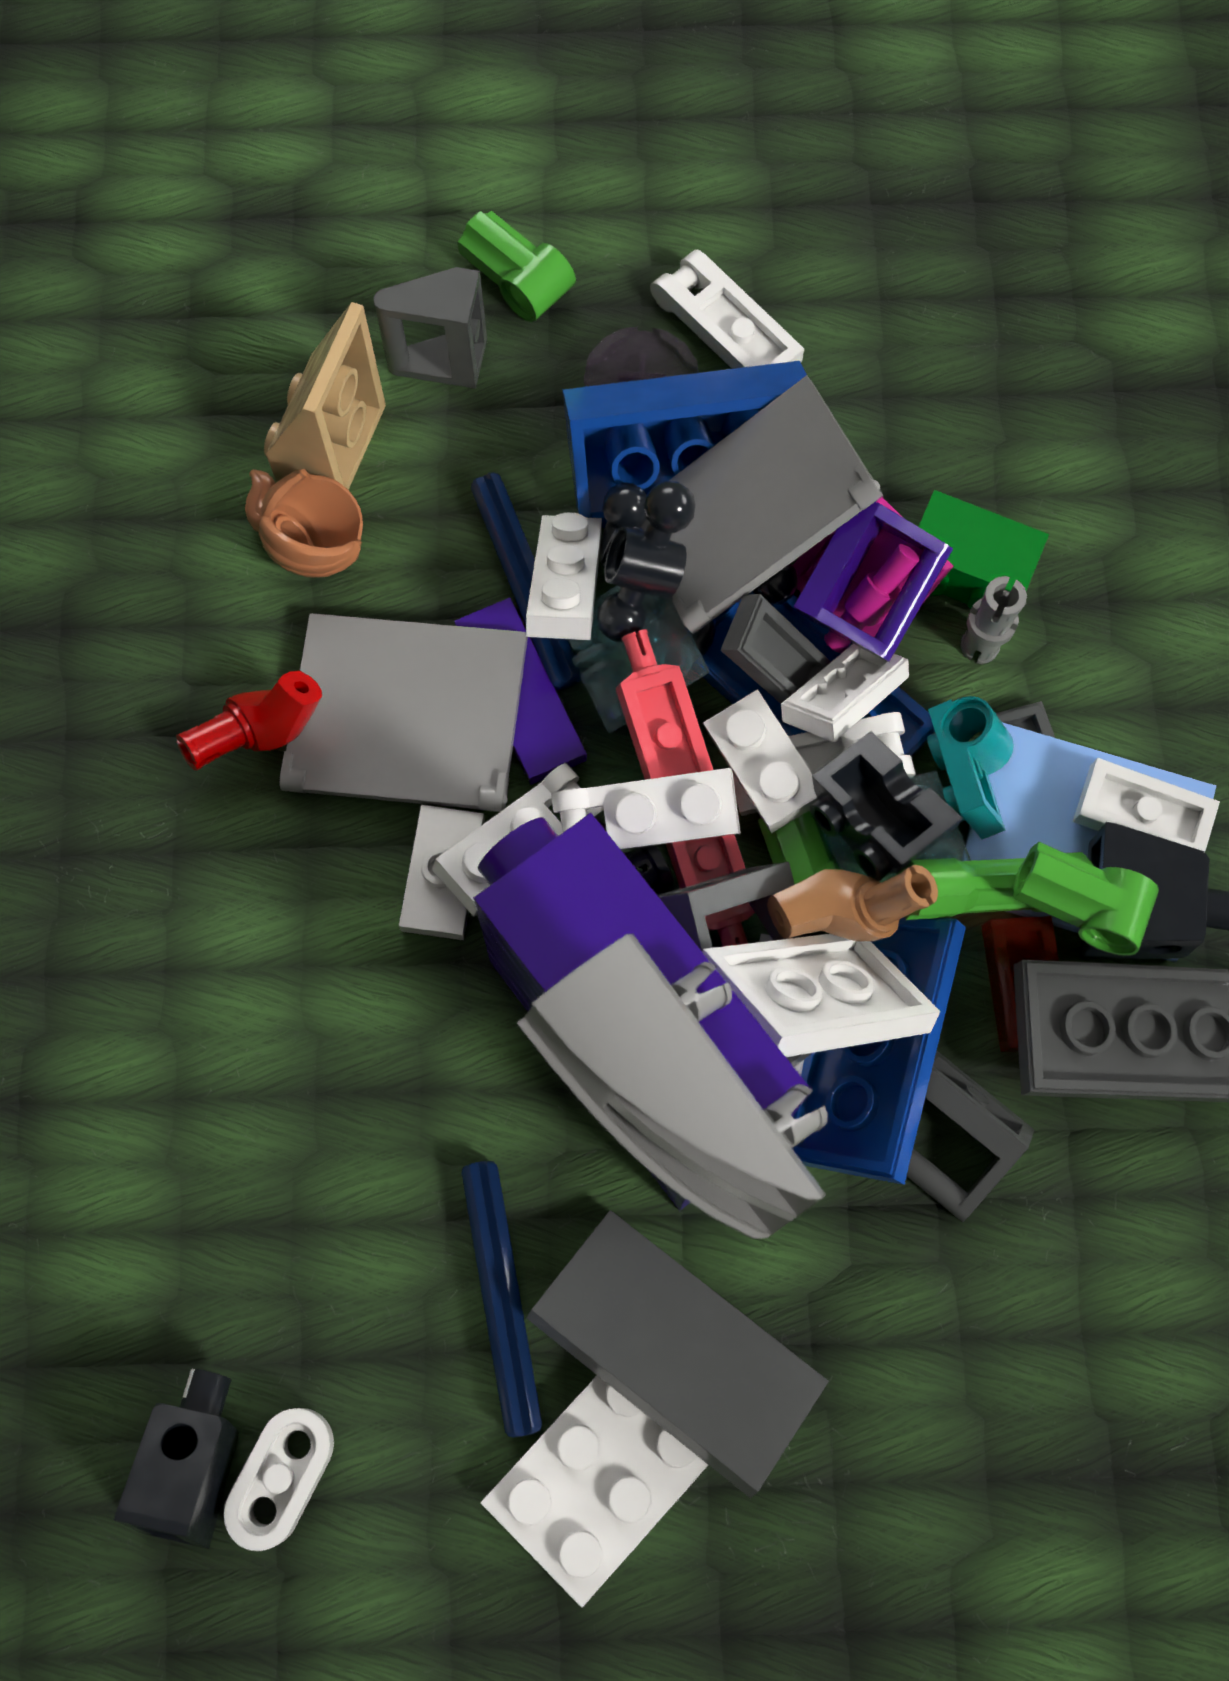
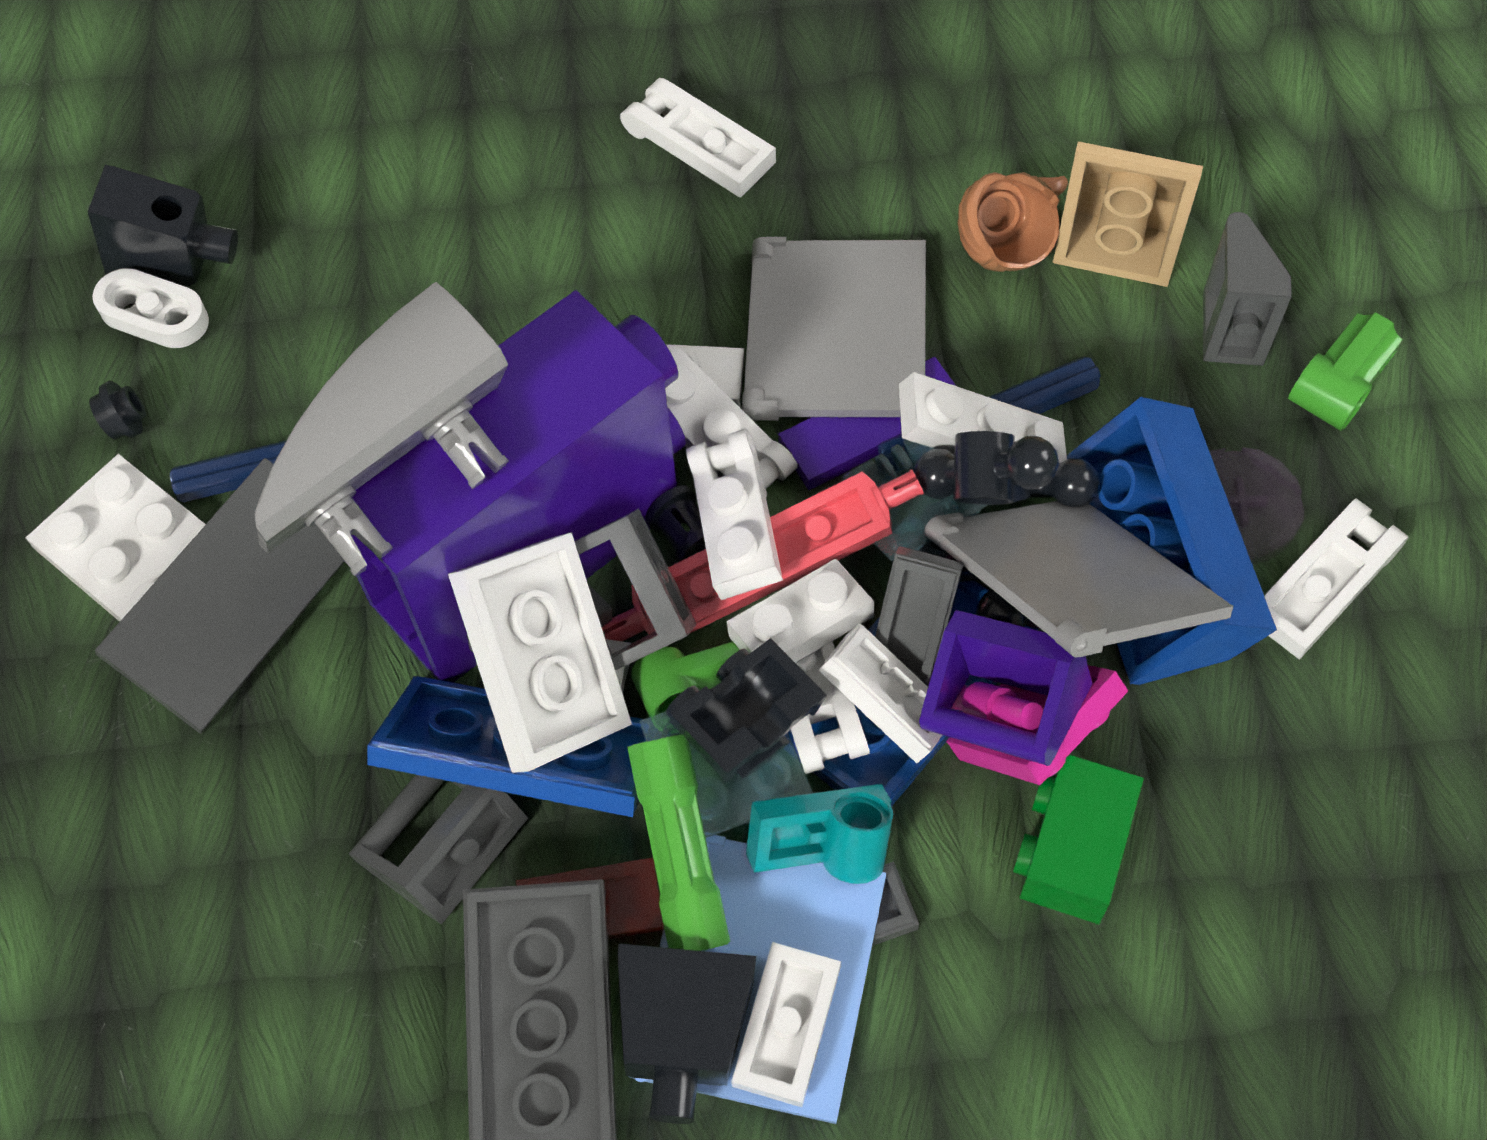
camera: 90 degrees right, 10 degrees down
red arm [176,671,322,771] -> none
medium nougat arm [767,865,938,941] -> none
light grey pin [960,576,1027,664] -> none
bright green piece [1012,842,1159,956] -> none
none -> black plate [89,380,146,440]
none -> white plate [620,78,776,198]

